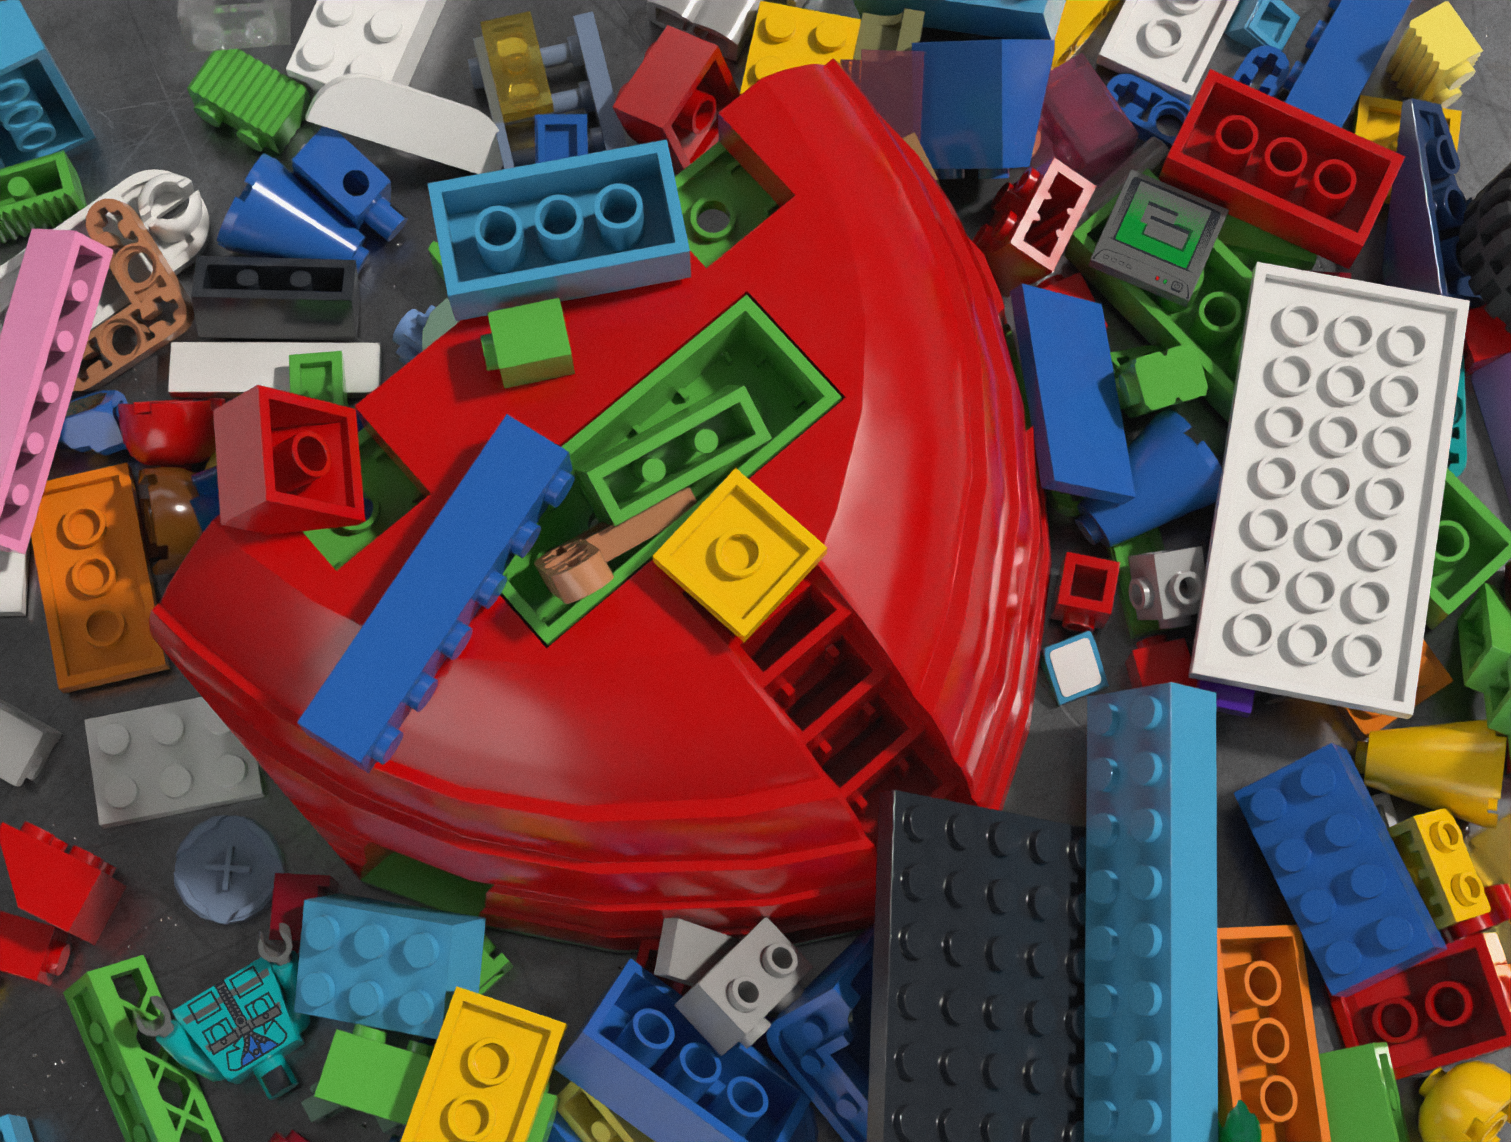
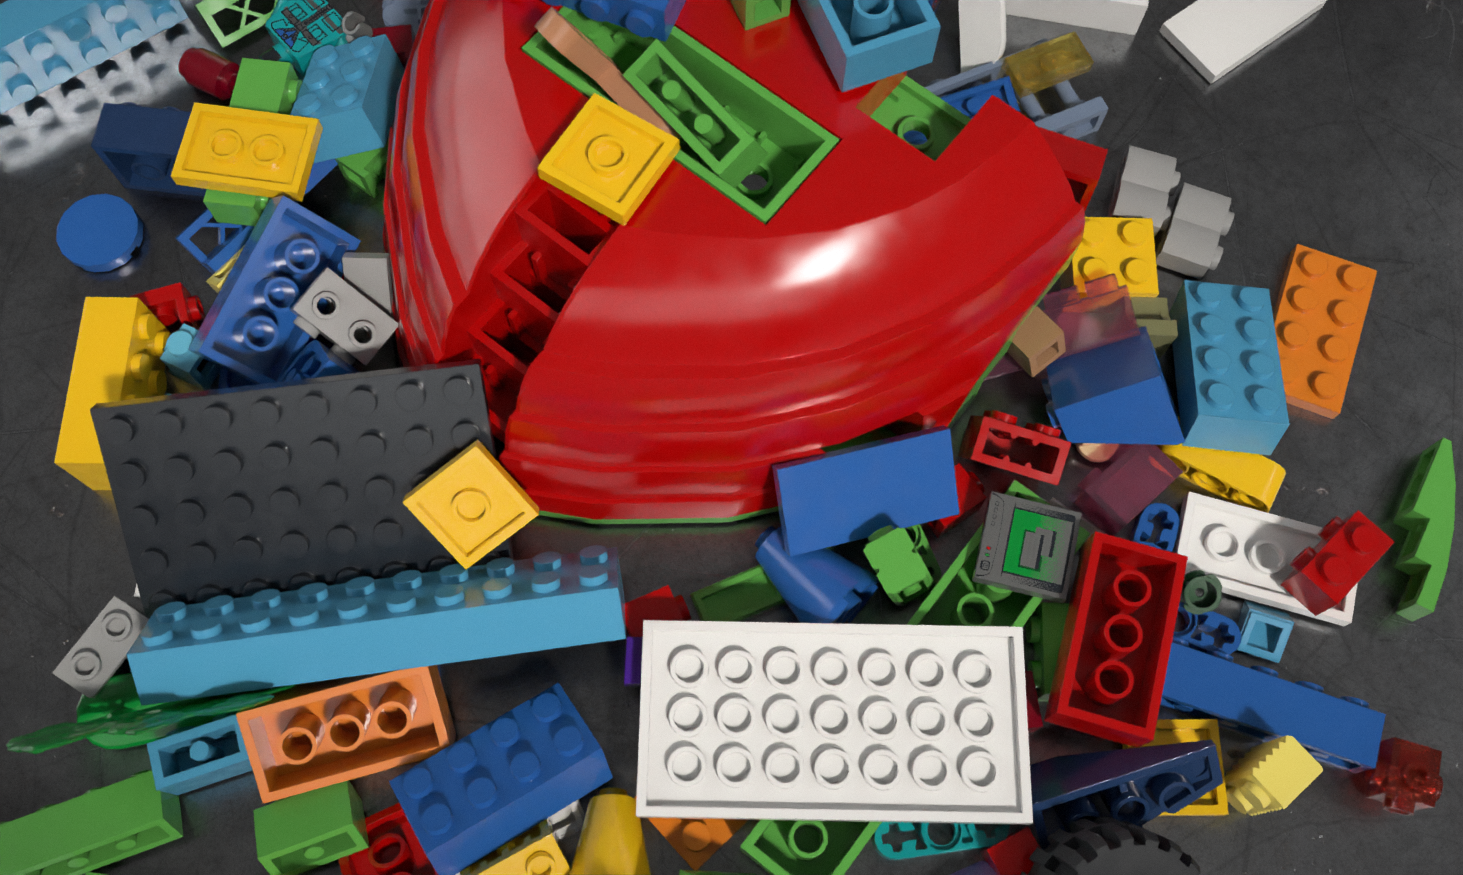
camera: 80 degrees right, 5 degrees down
white slope [1039,631,1109,706] -> none
red brick [1050,552,1120,633] -> none
light grey brick [1128,546,1206,629] -> none
none -> yellow plate [402,439,539,569]
none -> dark green plate [1180,570,1222,615]

